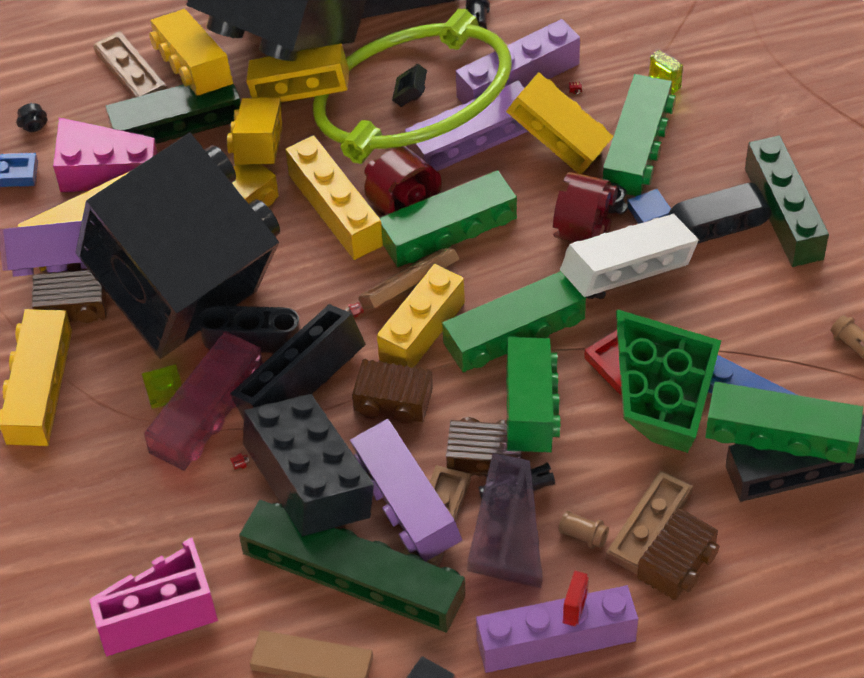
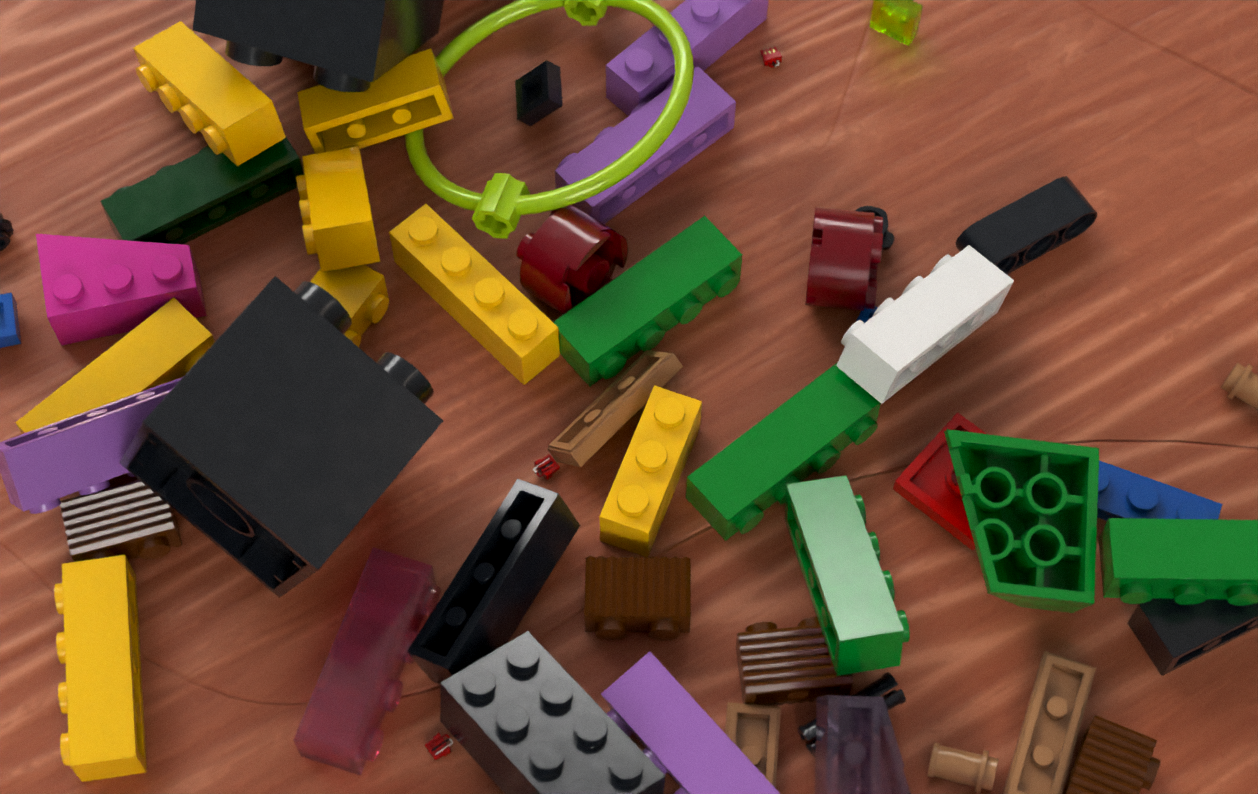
camera: 15 degrees left, 10 degrees up
medium nougat tile [93,31,167,98] -> none
clear neon green plate [142,364,186,409] -> none
black beam [198,305,301,353] -> none
yellow brick [506,72,613,174] -> none
brick [603,74,676,196] -> none
tile [627,189,671,224] -> none
brick [745,135,829,267] -> none

